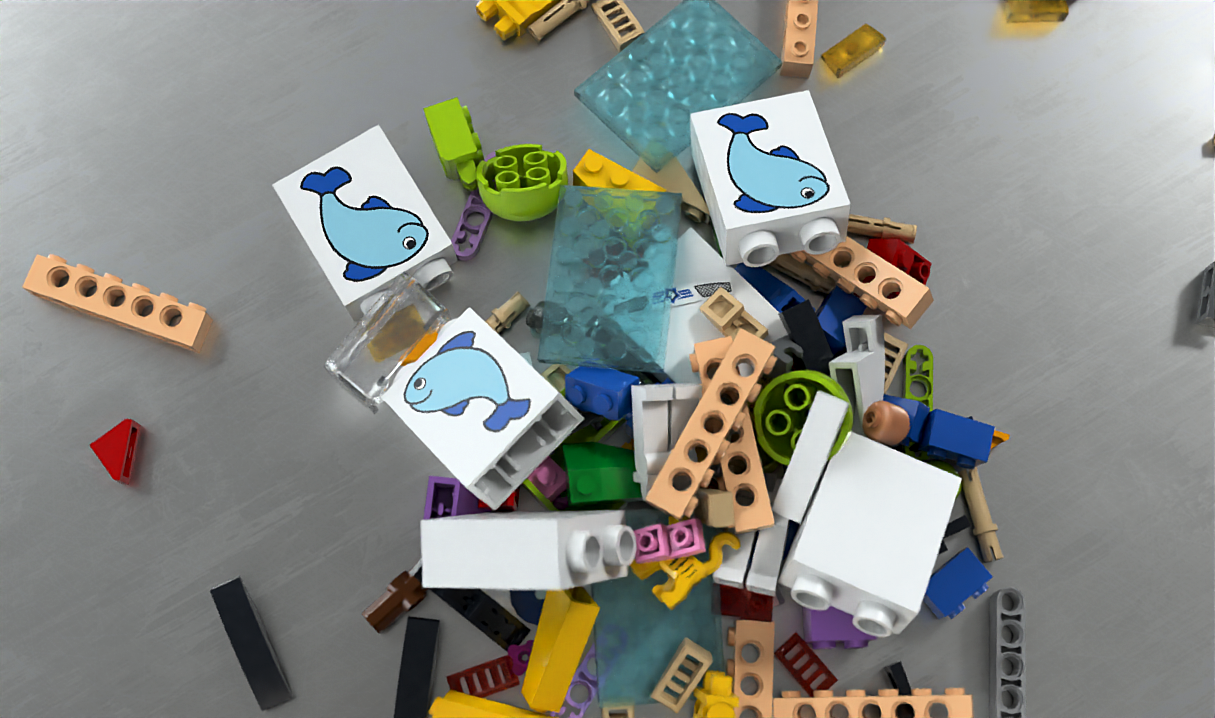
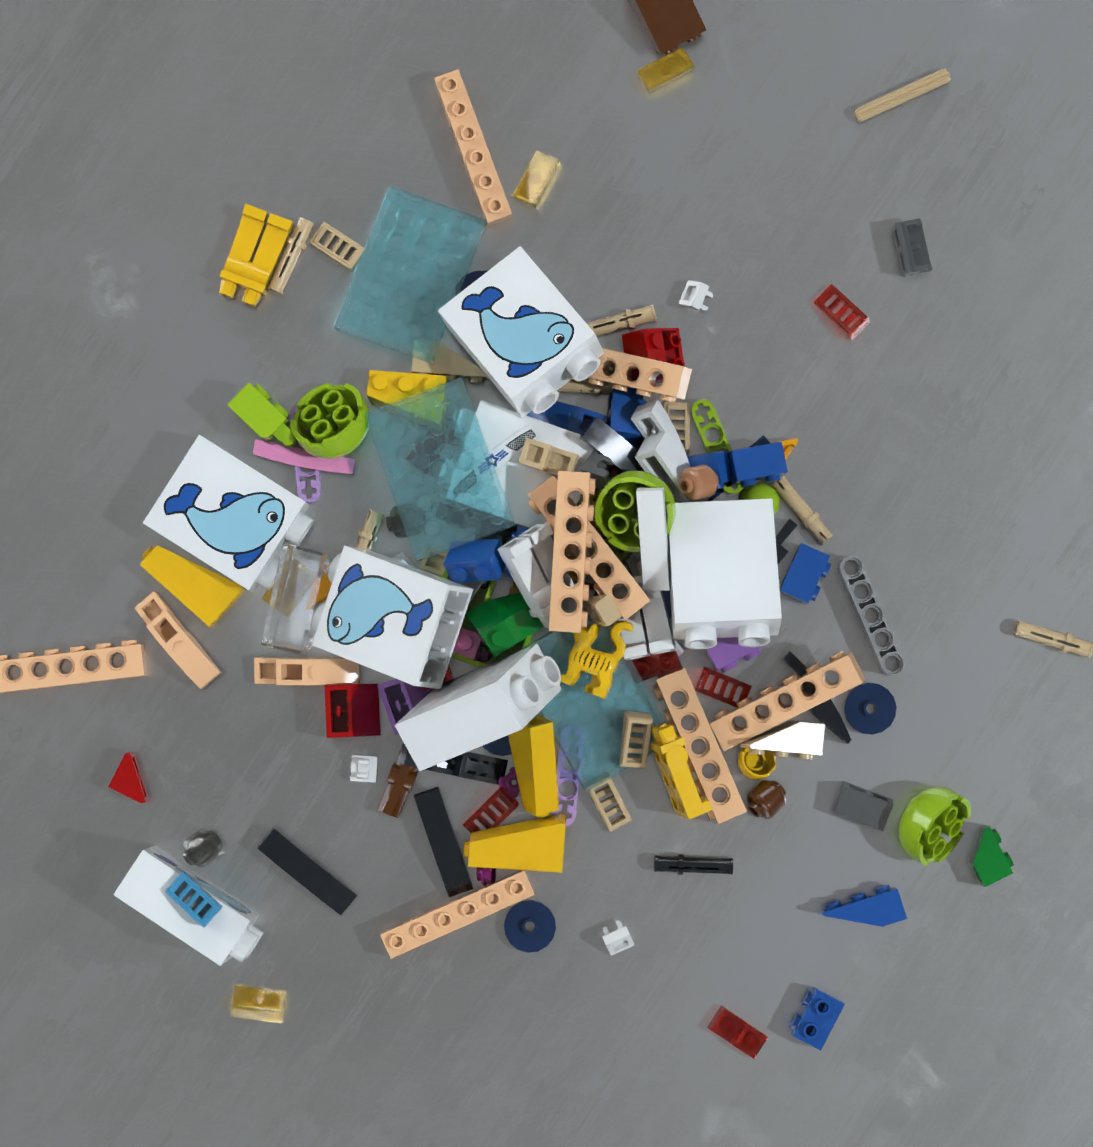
camera: 25 degrees left, 10 degrees up
bright pink slope [633,518,706,563] -> none
none -> white brick [113,846,264,966]
none -> light nougat slope [135,591,221,689]
none -> yellow slope [140,545,246,628]
none -> dark azure slope [165,871,223,928]
none -> clear smoke head [183,829,222,868]
none -> bright pink sticker [252,439,356,474]
none -> light nougat slope [254,657,360,685]
none -> red slope [324,683,381,738]
none -> white tile [350,755,378,783]
none -> white tile [679,280,713,310]
none -> clear red slope [814,284,870,340]

